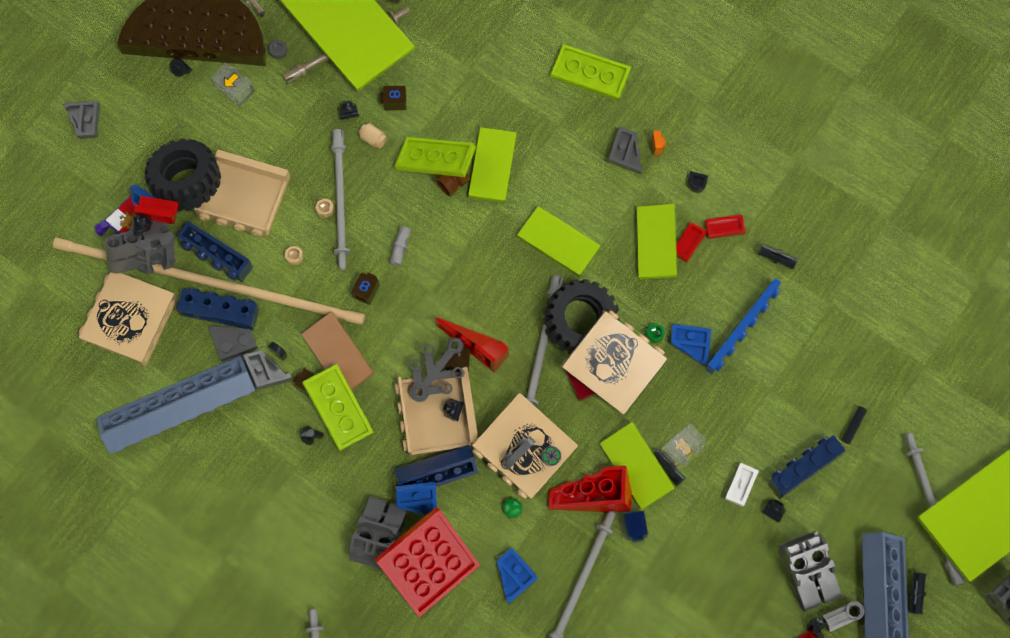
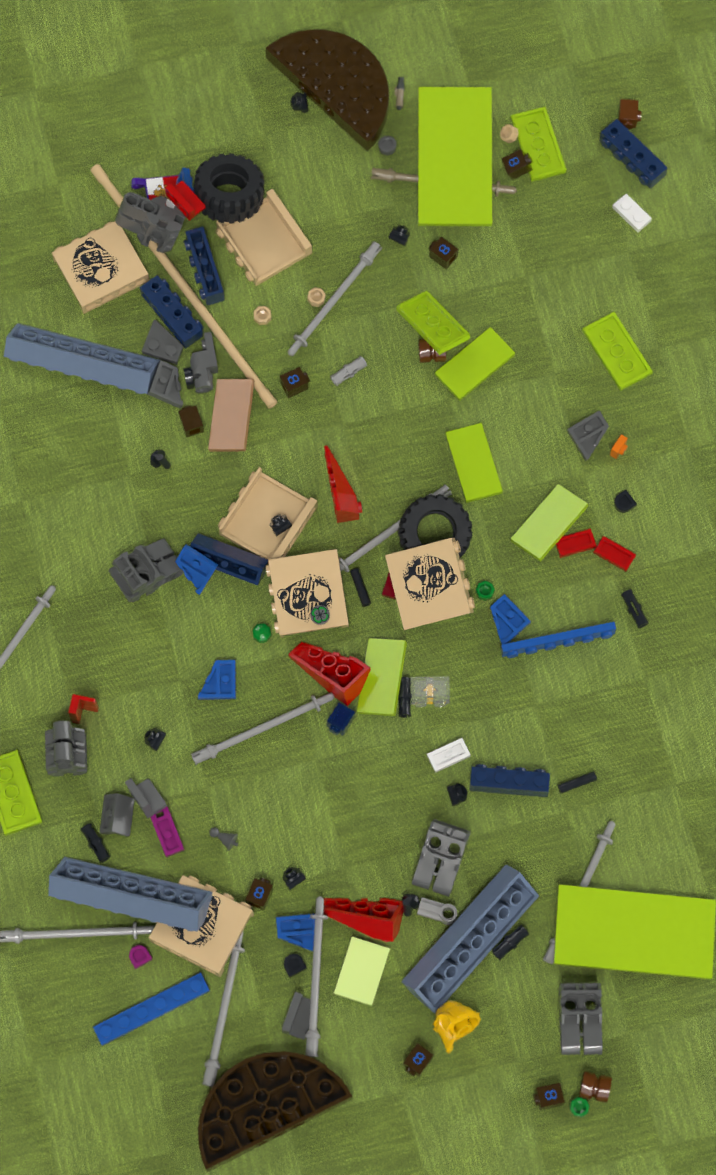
camera: 40 degrees right, 0 degrees up
dark grey wing [64,101,100,139] -> none
black plate [133,214,152,236] -> none
clear brick [210,62,254,107] -> none
lime tile [302,364,374,451] -> none
tan brick [359,123,387,149] -> none
plate [374,507,480,617] -> none
dark grey plant [410,338,465,402] -> none
dark brown brick [442,347,470,372] -> none
dark grey plate [503,436,536,470] -> none
none -> dark grey plate [190,332,218,393]
none -> black piece [350,568,371,607]

